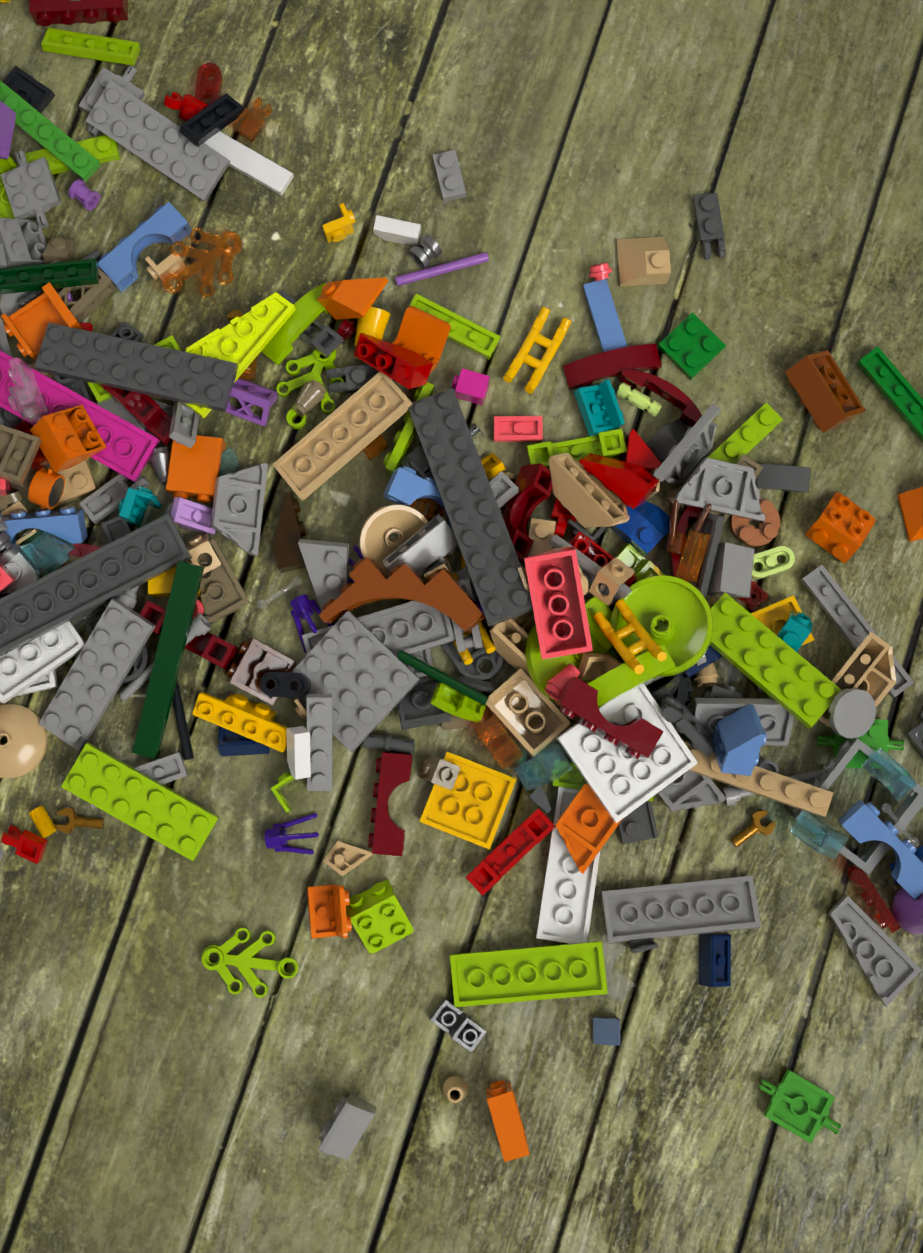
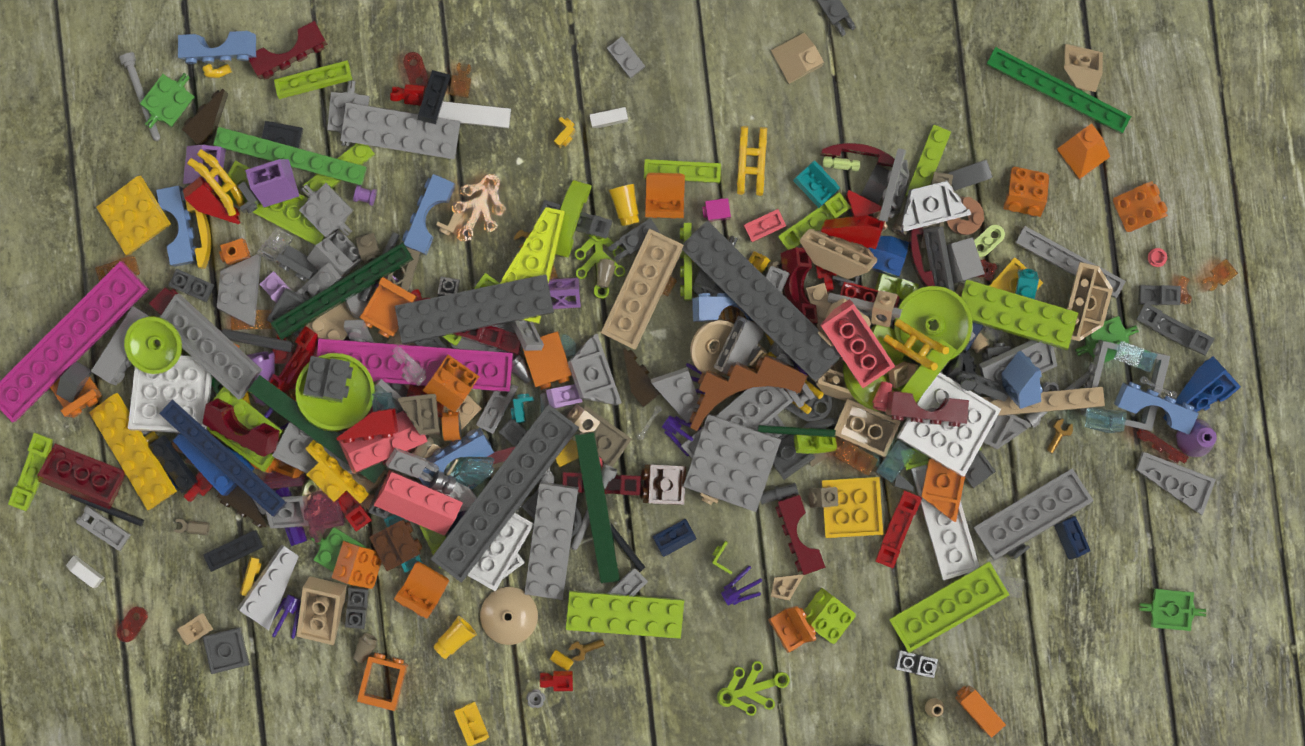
camera: 30 degrees left, 5 degrees up
yellow bracket [193,692,288,752] -> none
black plate [260,672,311,698] -> none
white piece [286,726,311,780] -> none
light grey plate [307,694,332,791] -> none
orange slope [317,277,388,320] -> none
dark red plate [337,319,357,342] -> none
red slope [354,333,433,389] -> none
medium lavender bar [395,252,489,286] -> none
flat silver wheel [409,235,442,269] -> none
dark red slope [563,344,662,390] -> none
medium blue tile [583,279,627,352] -> none
coral plate [589,262,612,281] -> none
sand blue slope [593,1017,620,1046] -> none
green plate [657,312,726,380] -> none
reddish brown plant [665,500,712,556] -> none
clear orange tile [676,530,711,582] -> none
dark orange slope [785,350,866,433] -> none
light grey tile [829,688,876,739] -> none

